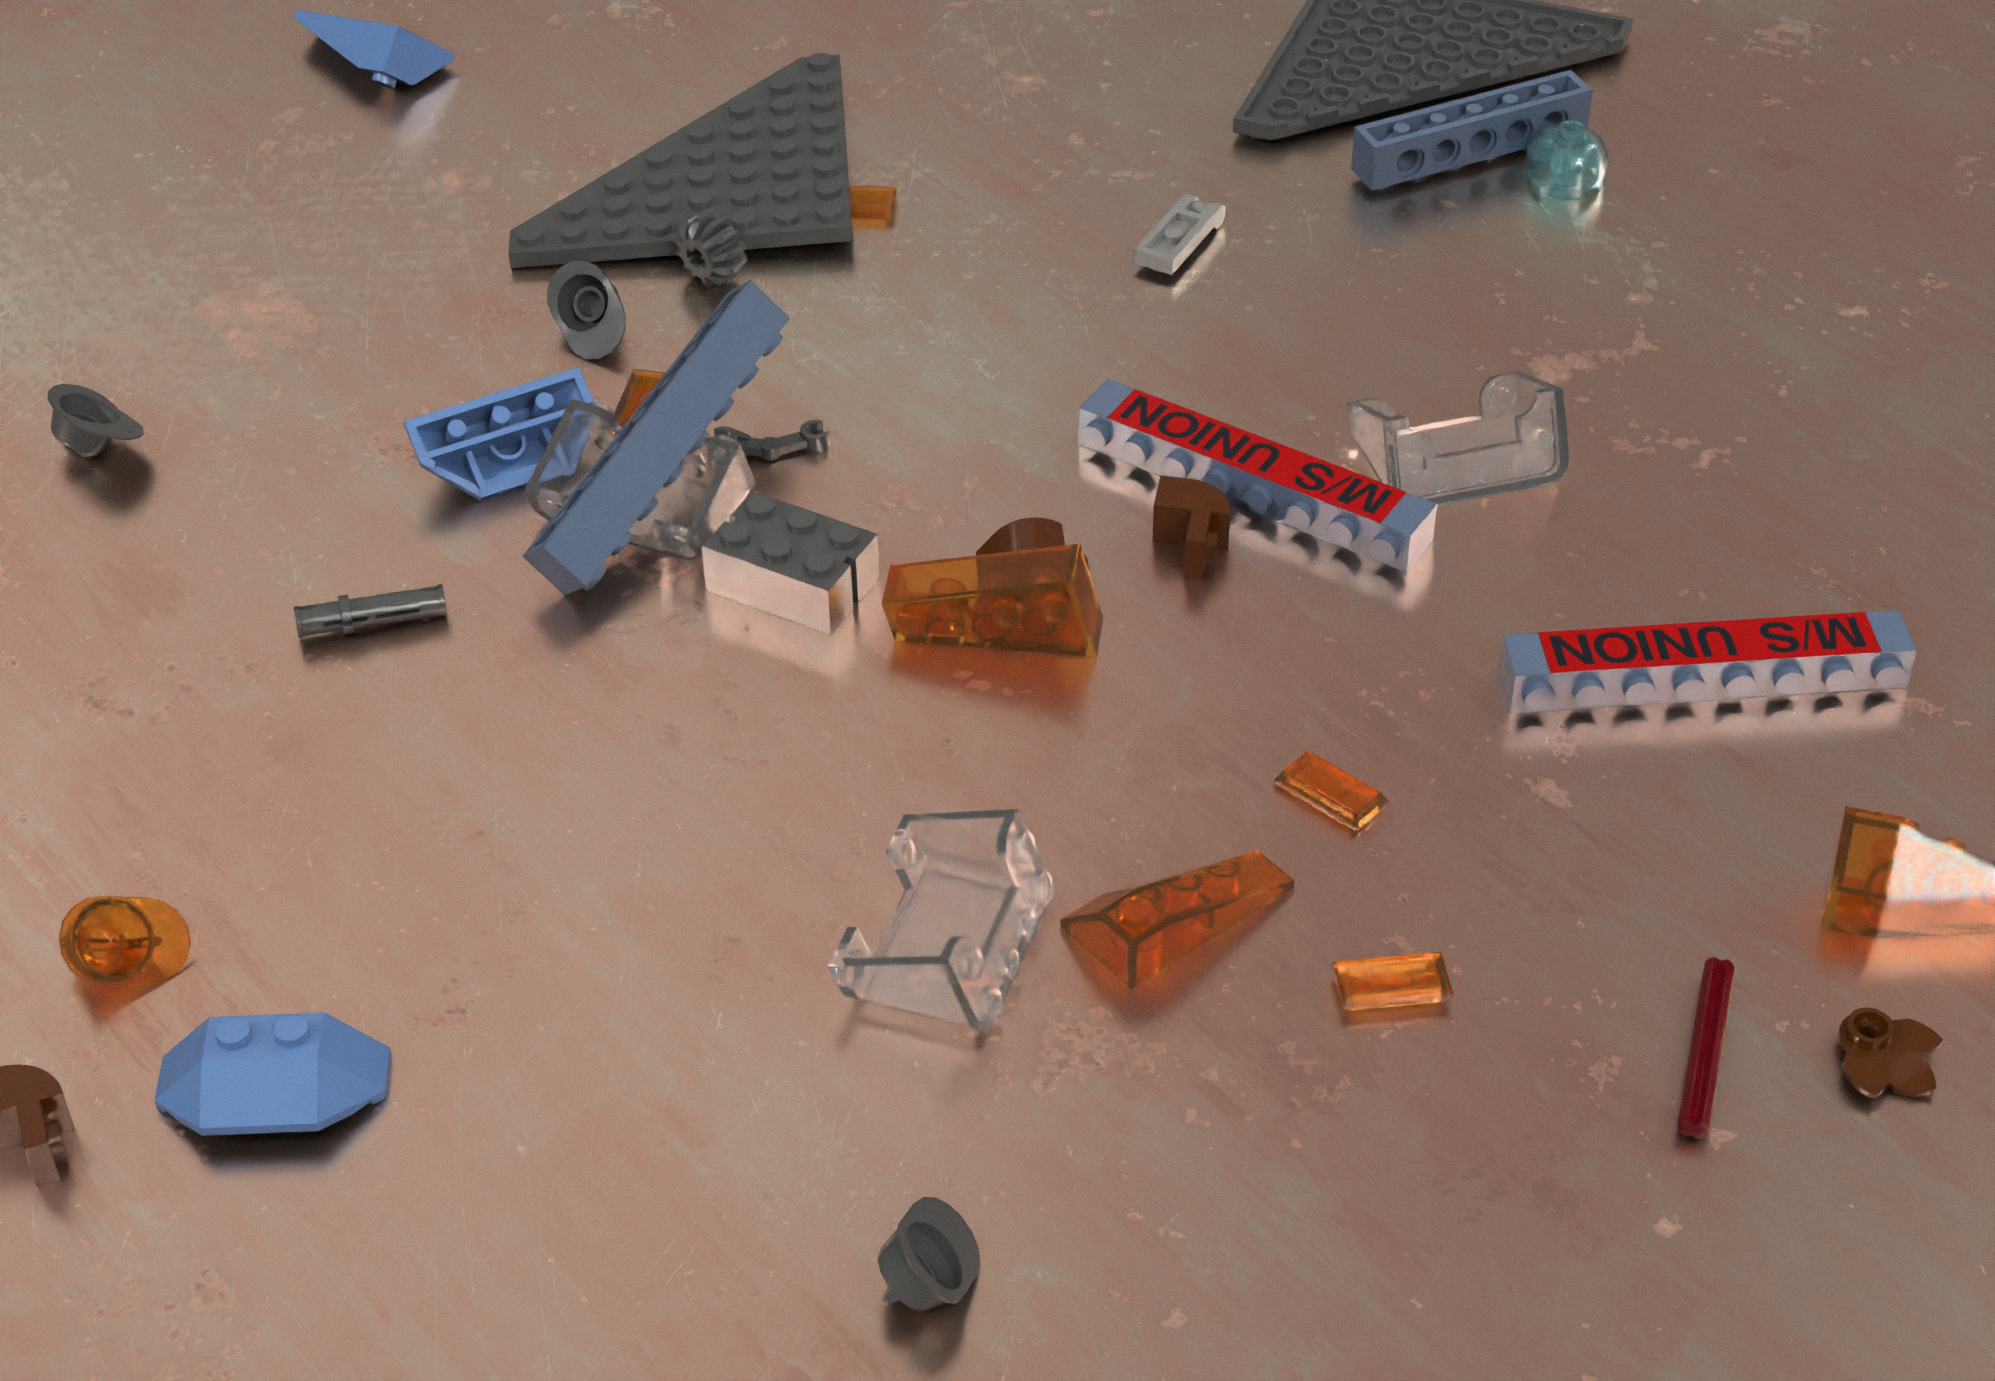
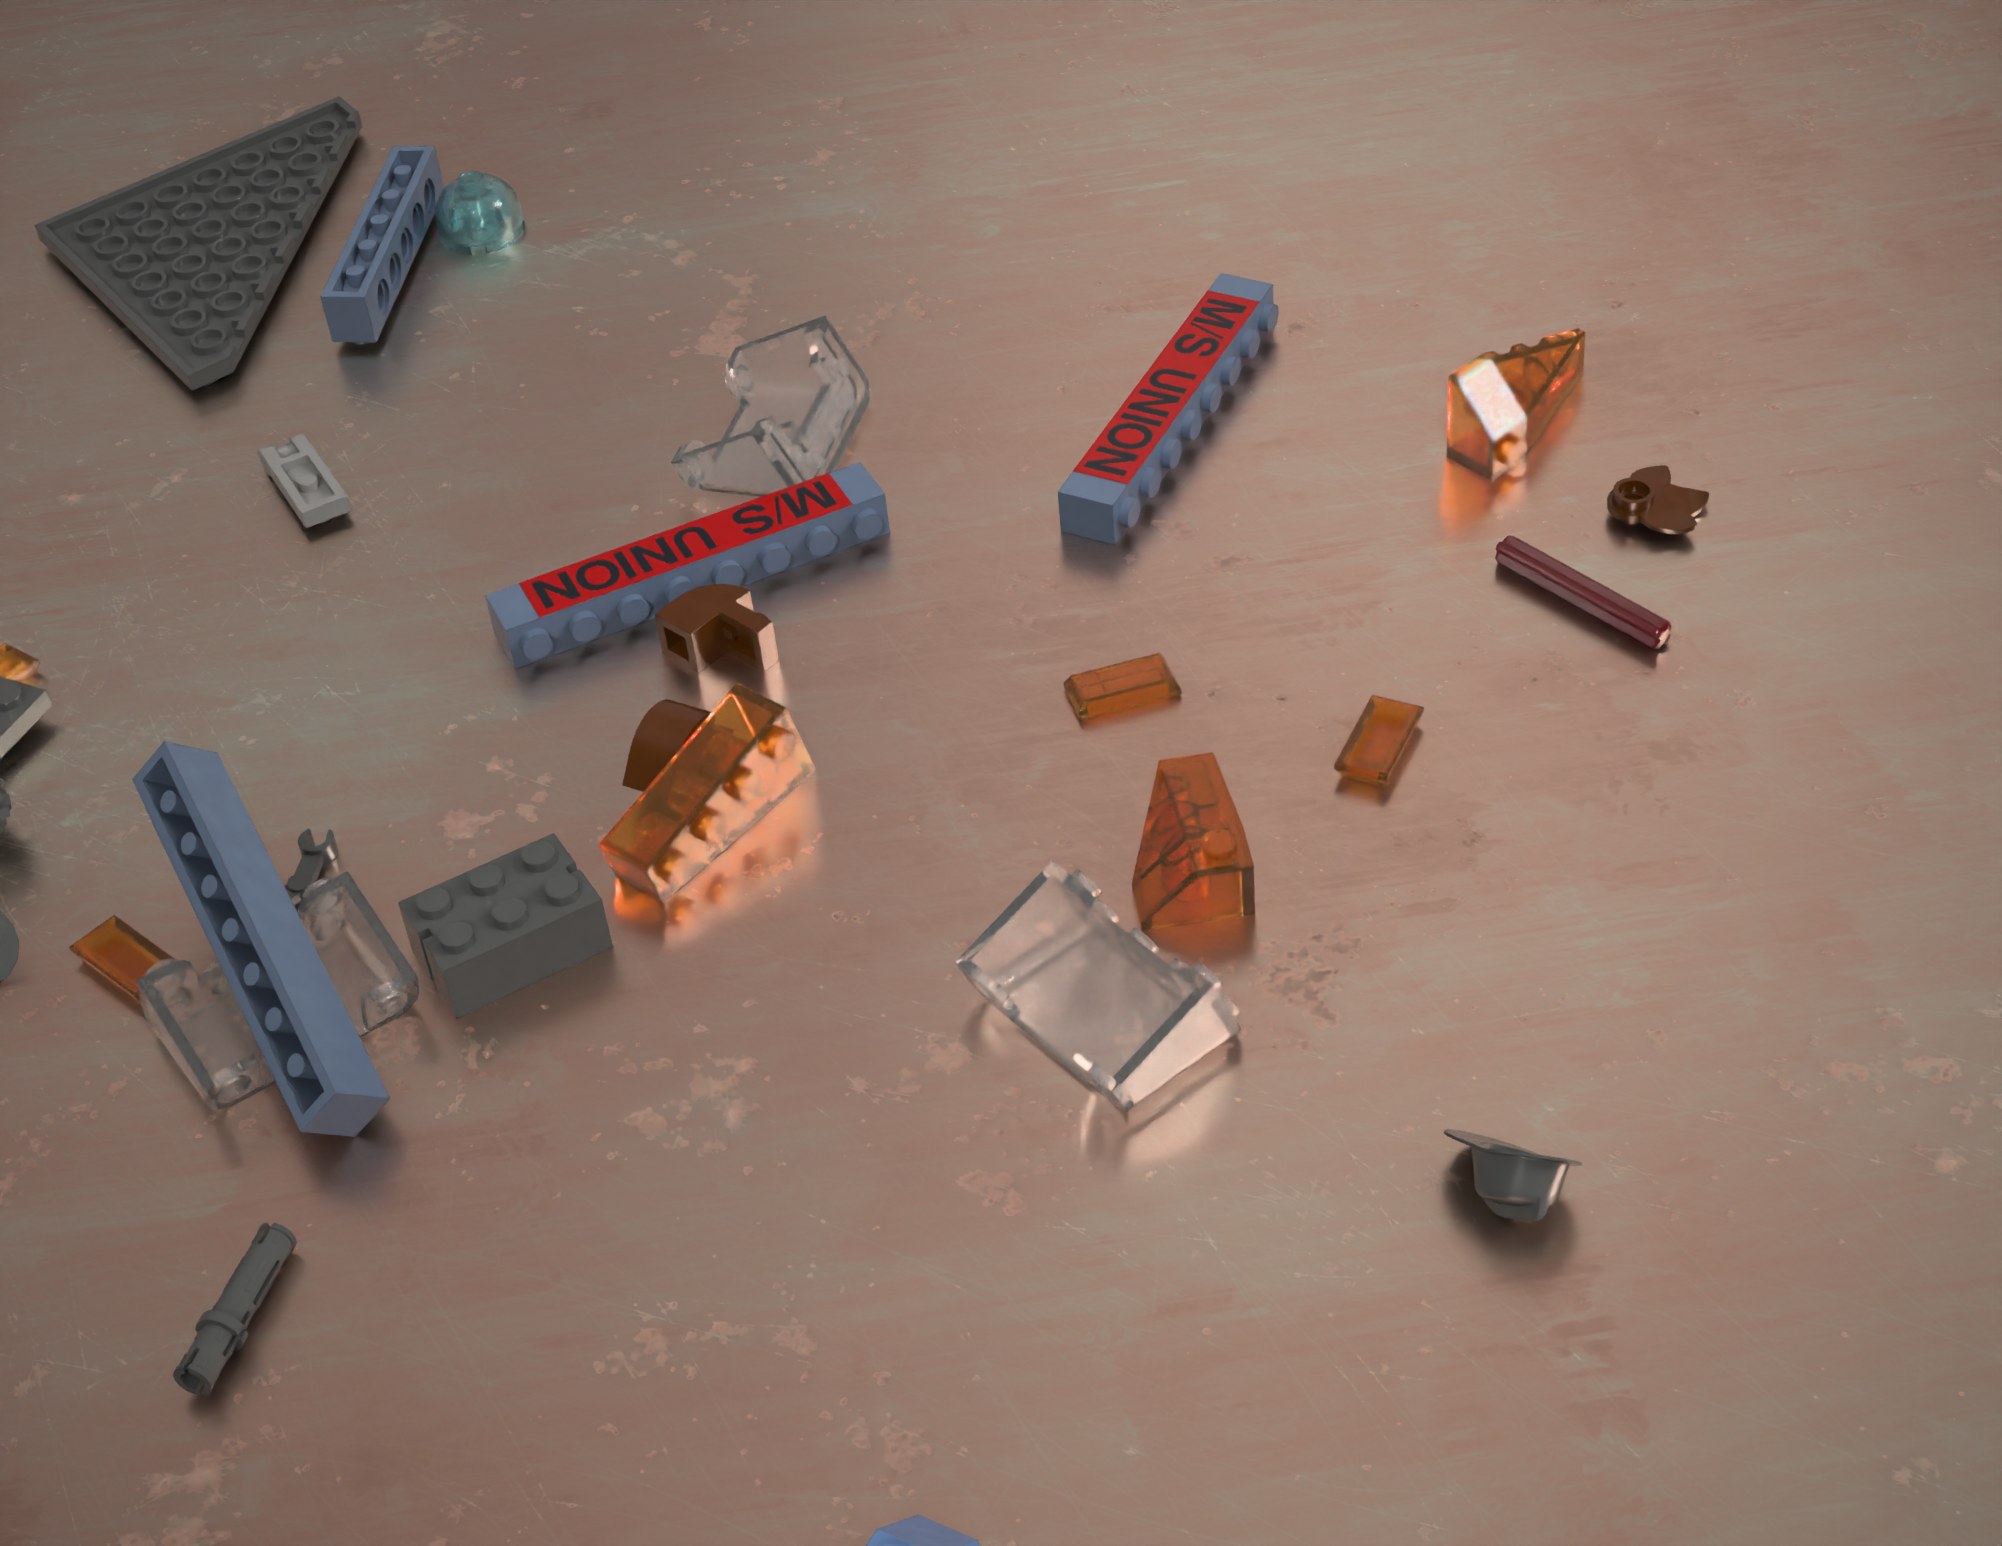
camera: 55 degrees left, 0 degrees up
medium blue wedge [403,367,596,501] -> none

